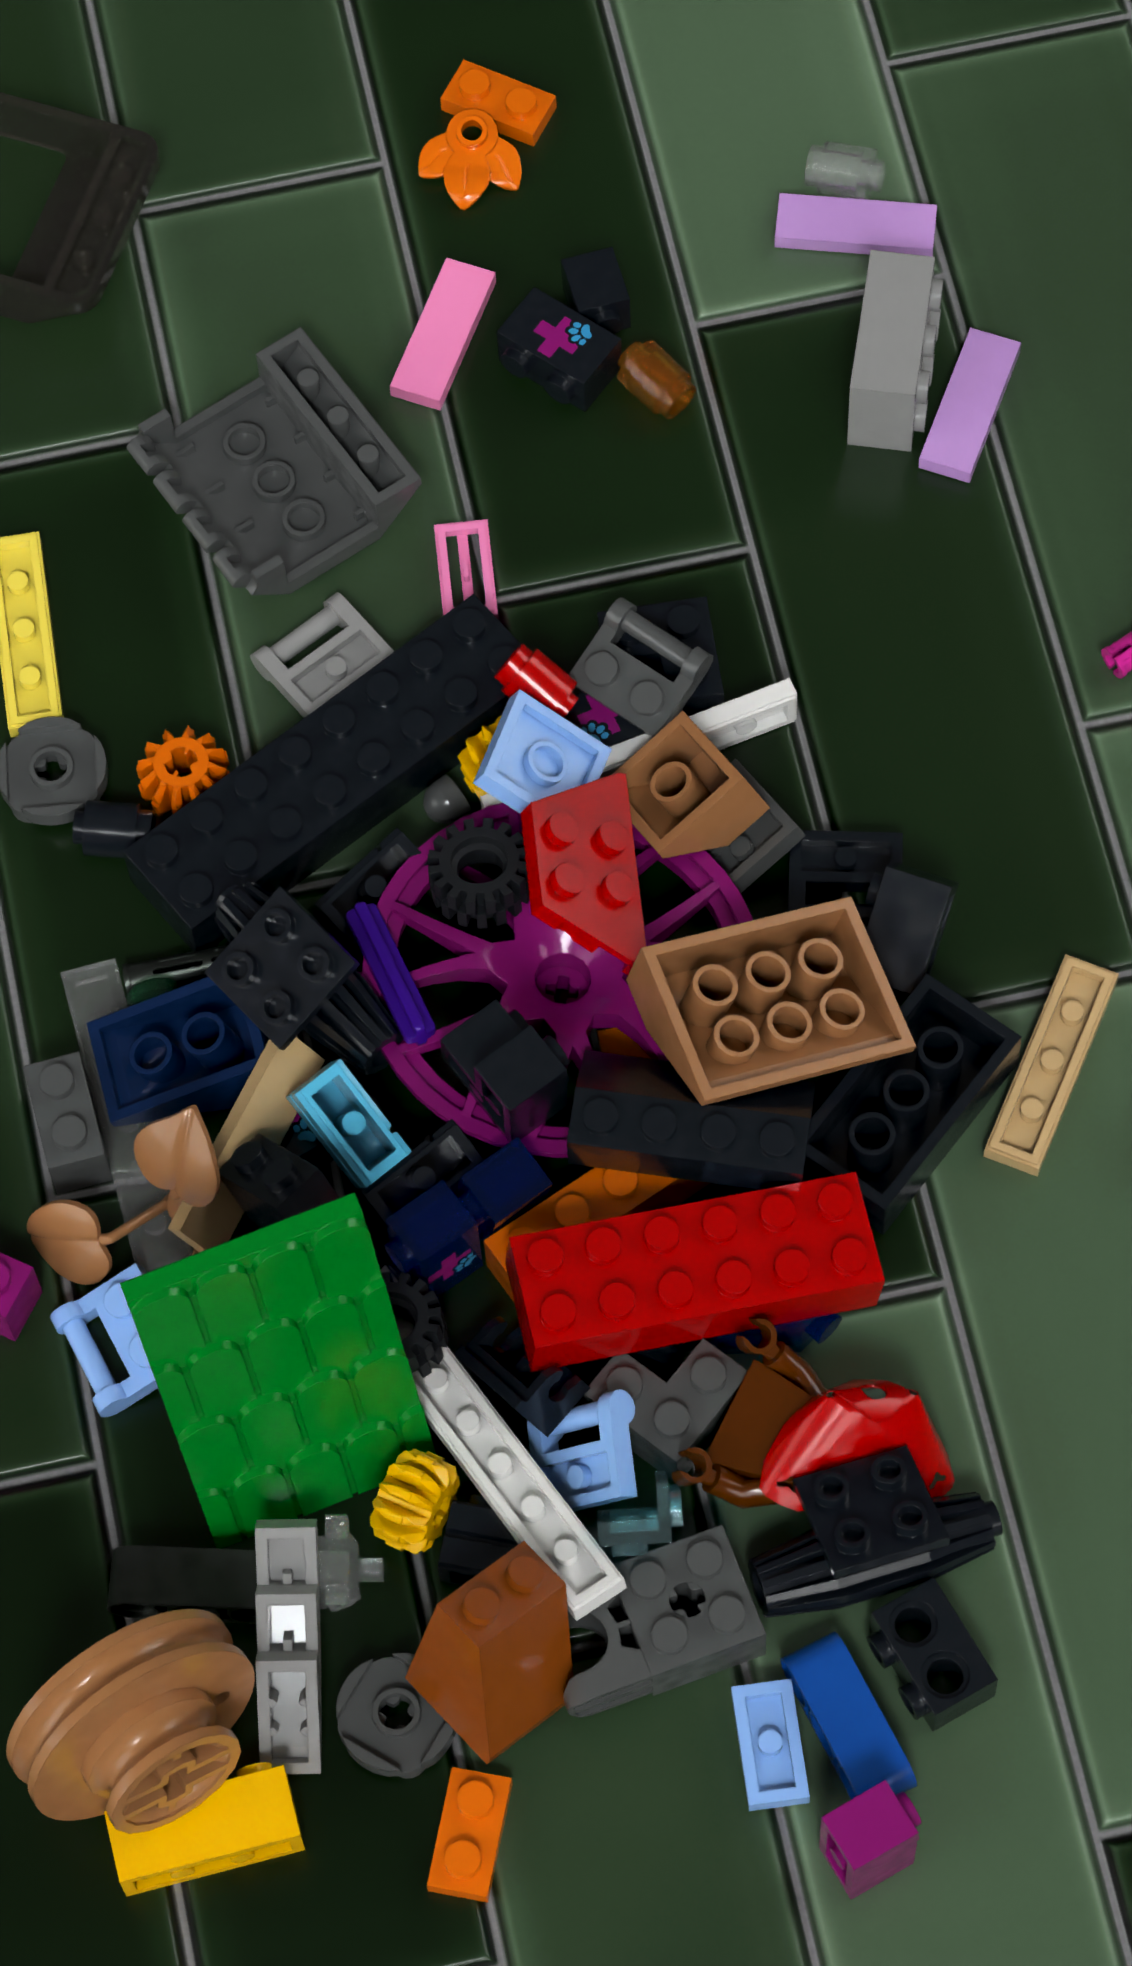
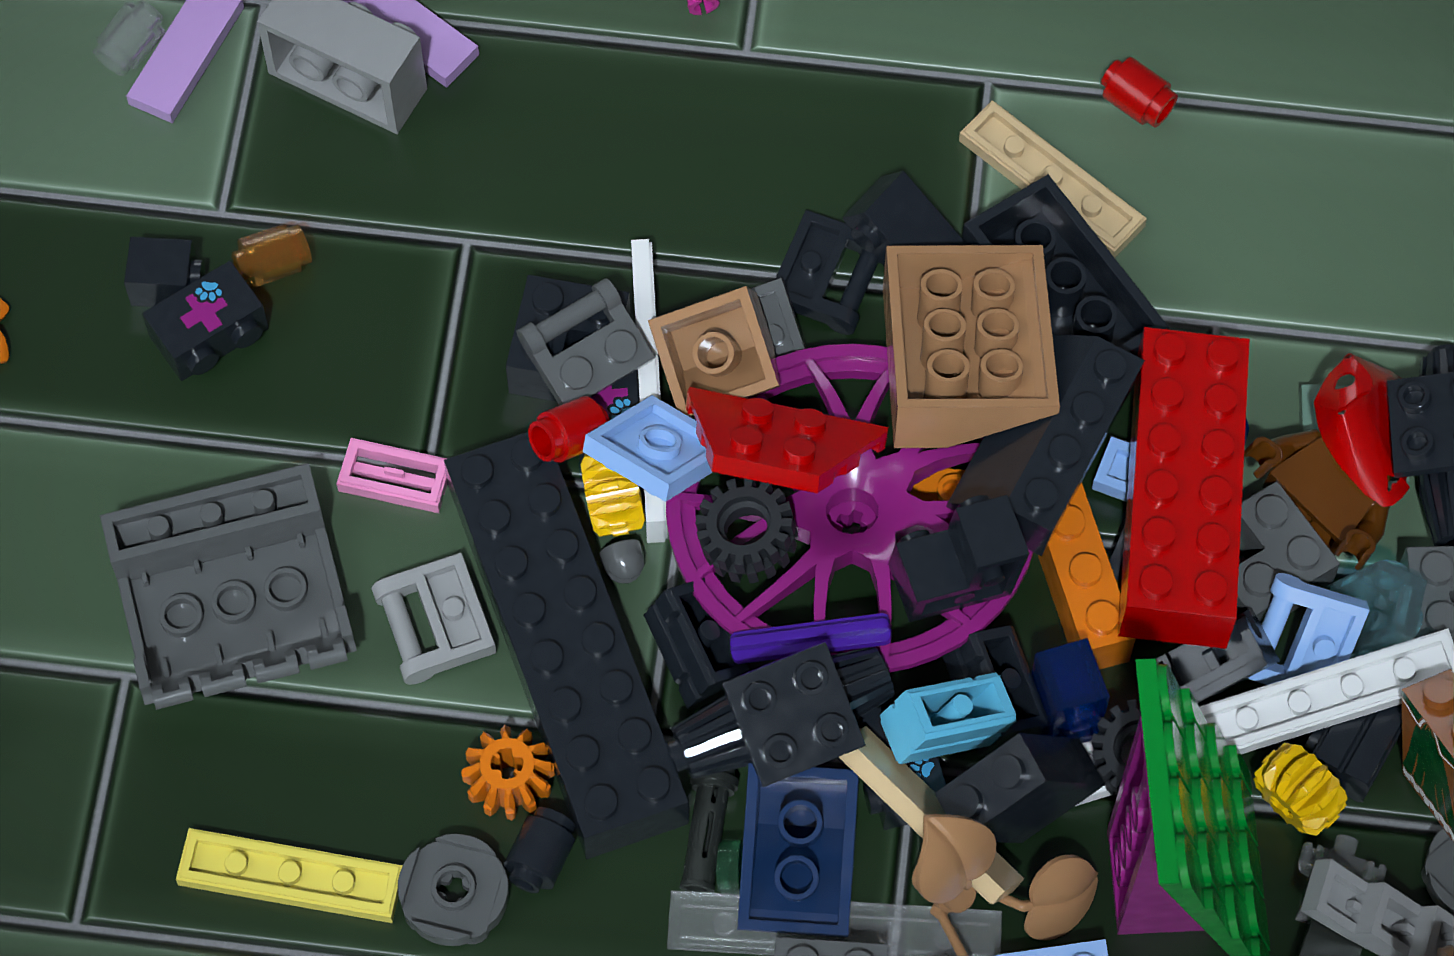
camera: 75 degrees left, 0 degrees up
bright pink tile [390,258,497,411] -> none
clear blue brick [452,1137,553,1243] -> none

